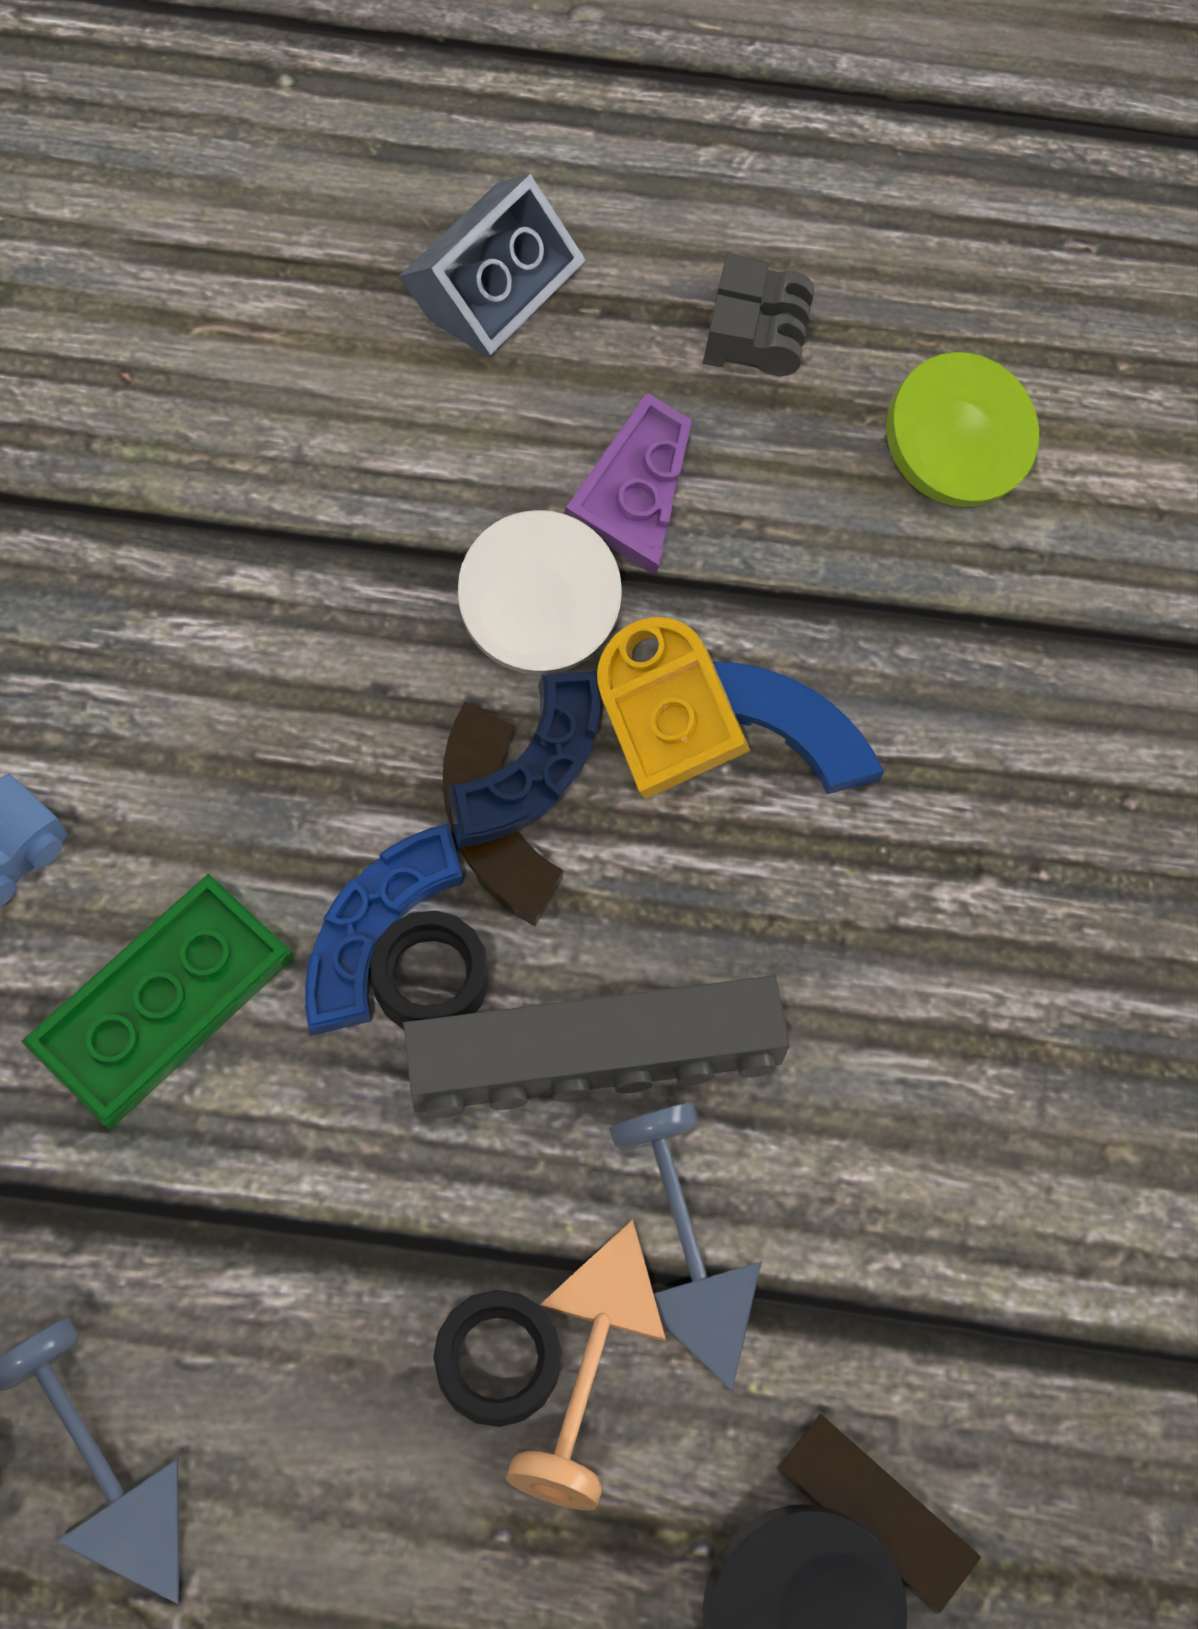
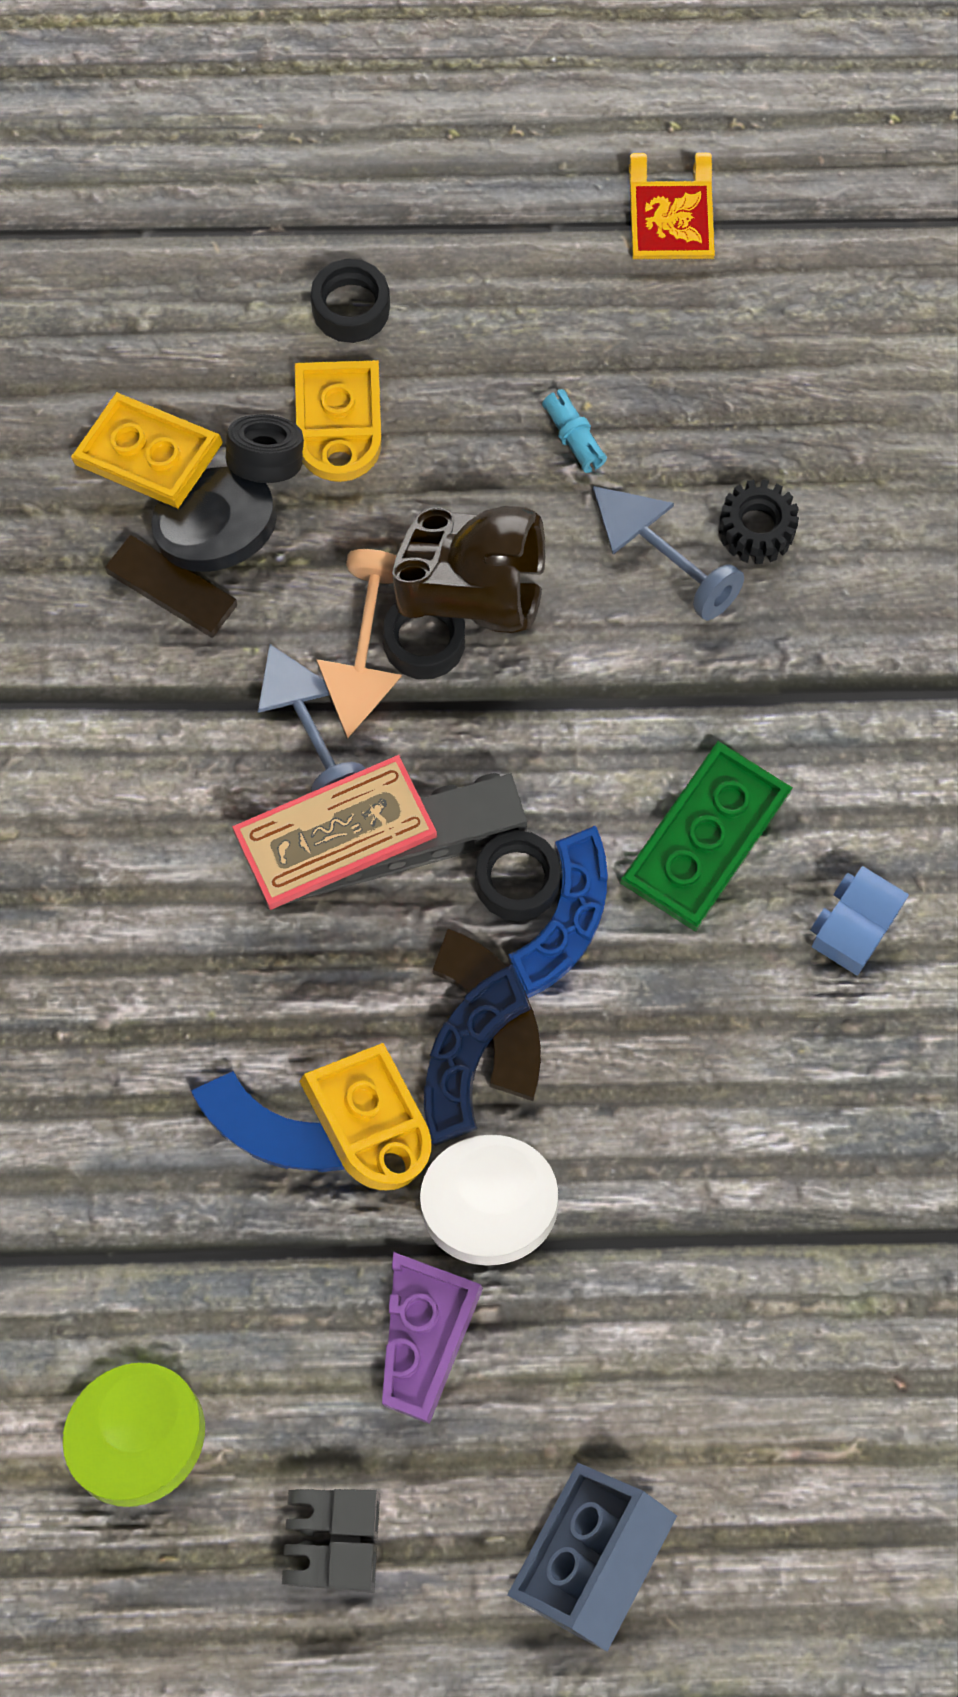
camera: 175 degrees right, 5 degrees up
none -> tile [232,755,437,910]
none -> dark brown piece [392,506,545,633]

